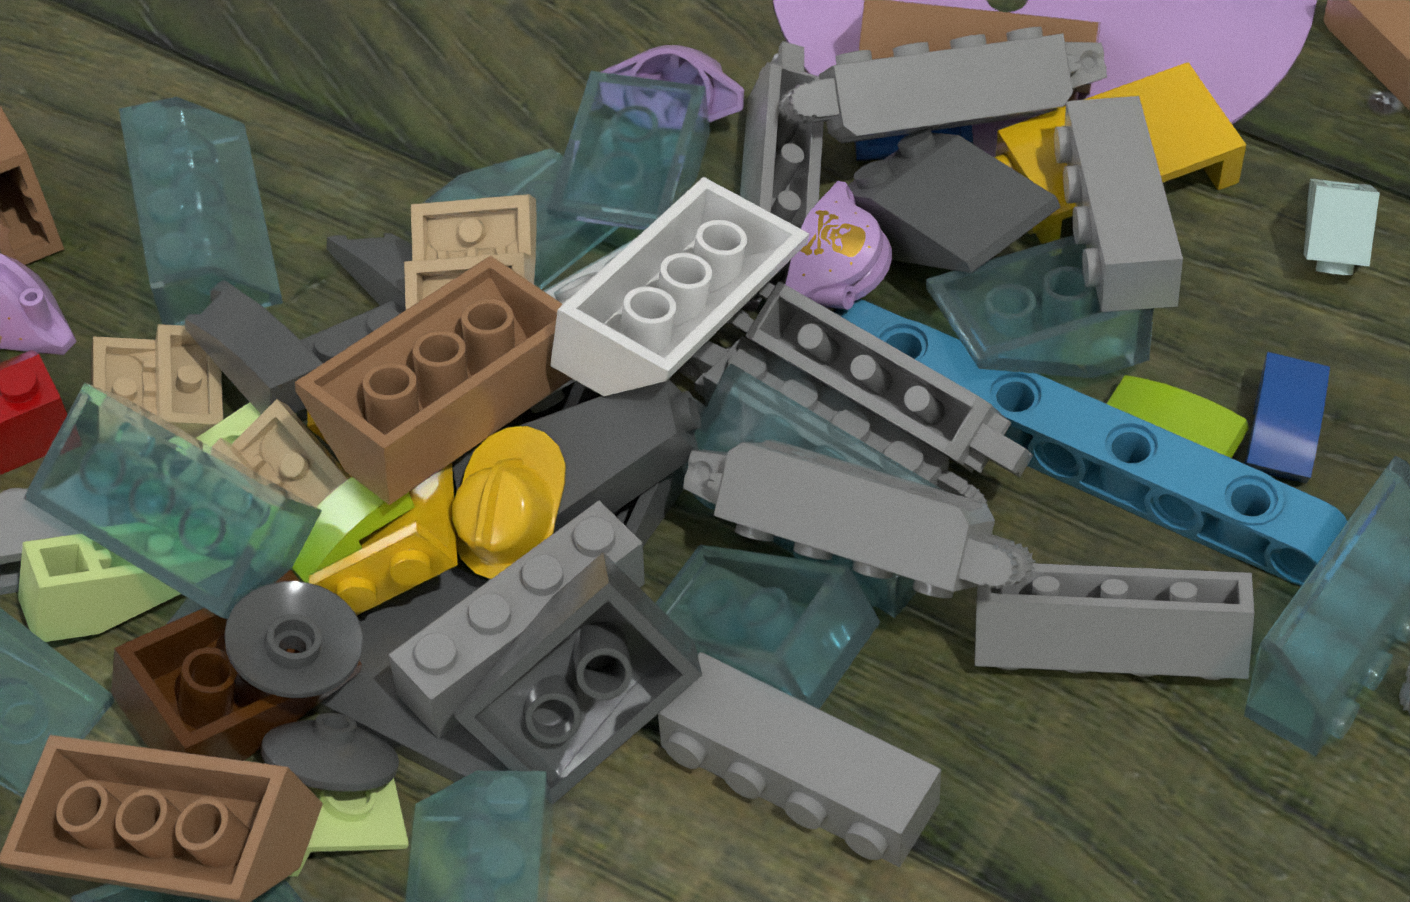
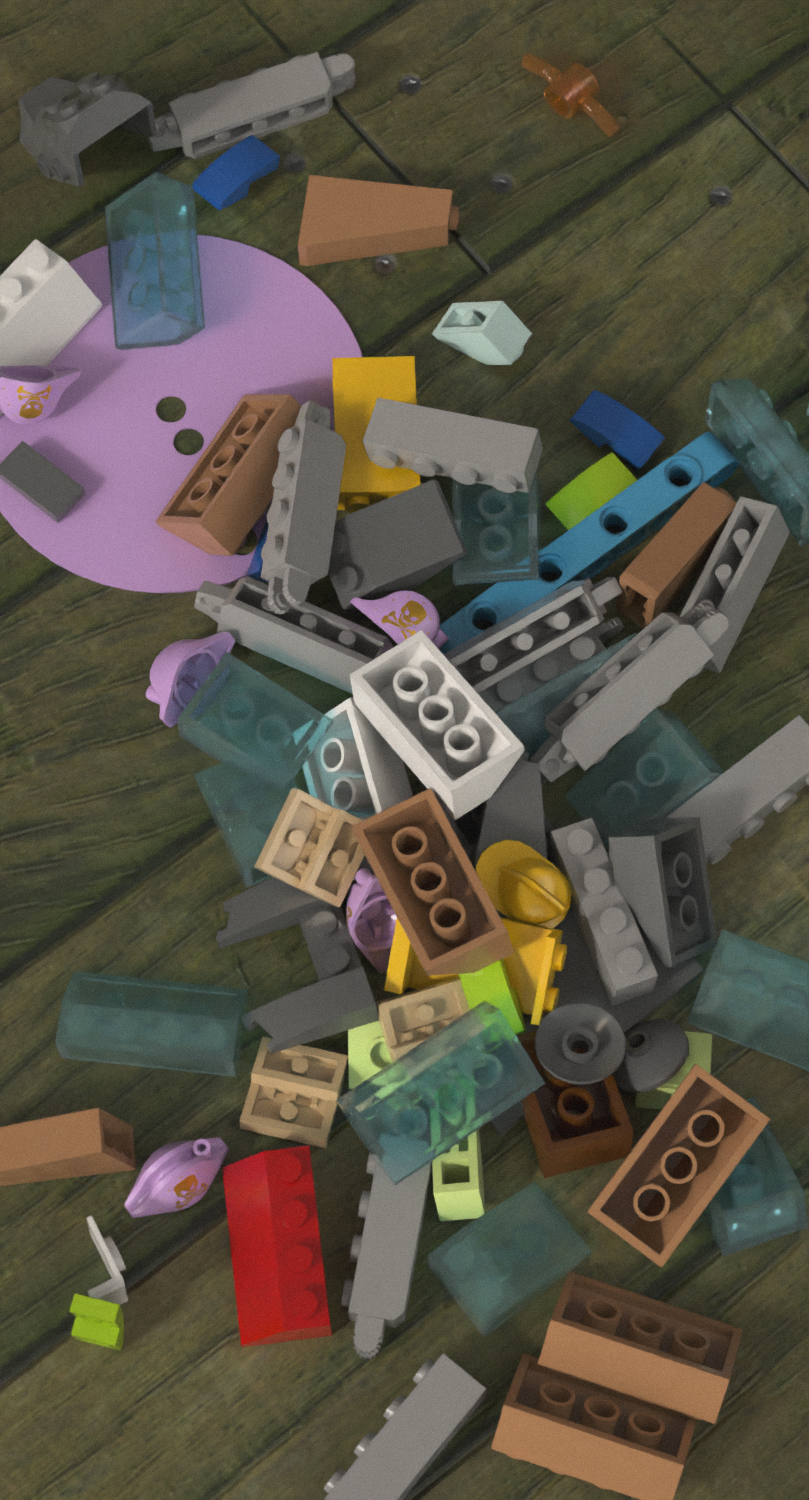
camera: 70 degrees left, 15 degrees up
none -> medium nougat slope [616,482,737,629]

